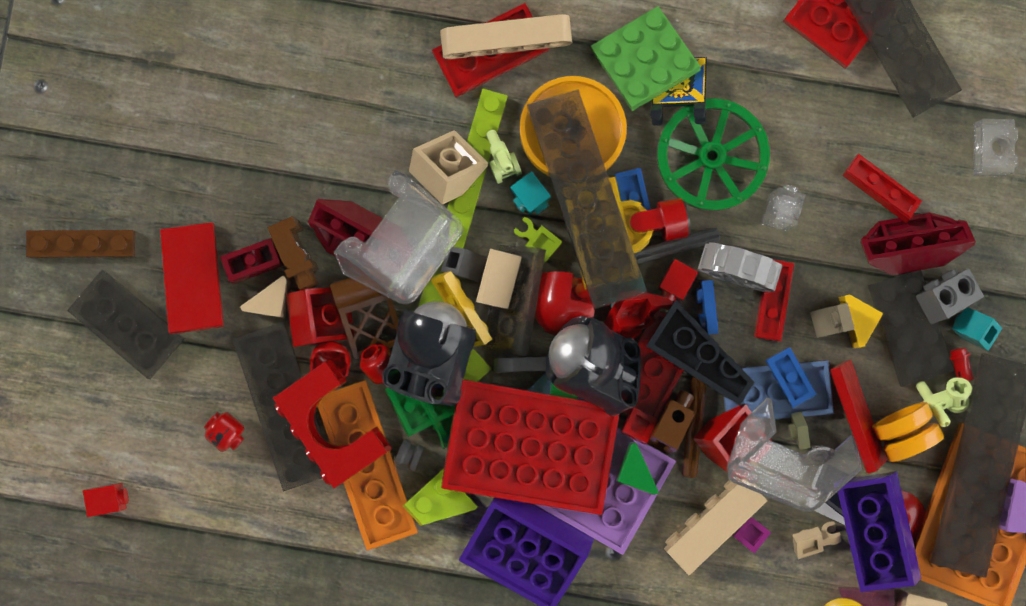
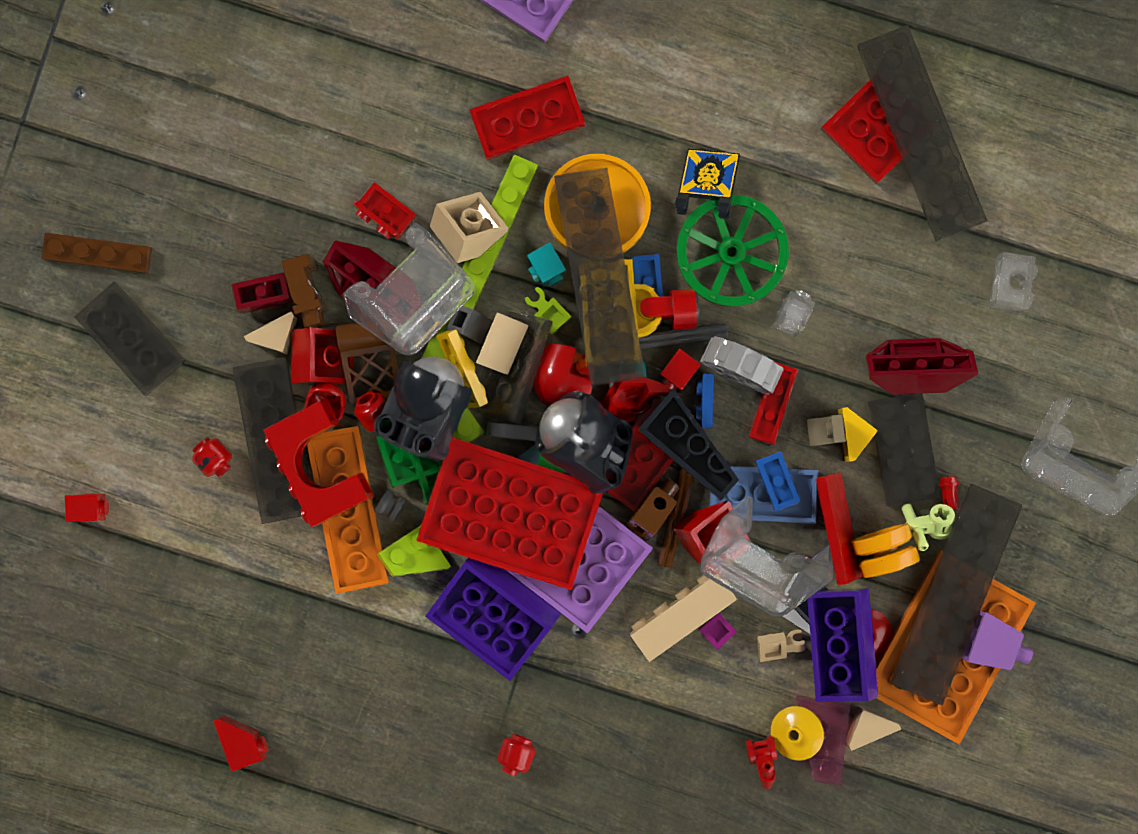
camera: 10 degrees right, 0 degrees up
red tile [160,222,224,334] -> none
tan beam [440,14,573,59] -> none
yellowish green piece [486,130,522,184] -> none
bright green plate [591,6,701,111] -> none
green slope [616,441,659,495] -> none
red plate [620,407,658,445] -> none
olive plate [788,412,810,450] -> none
red tile [842,153,922,223] -> none
dark grey brick [916,268,984,324] -> none
teal brick [952,307,1002,351] -> none
none -> red bracket [353,182,417,241]

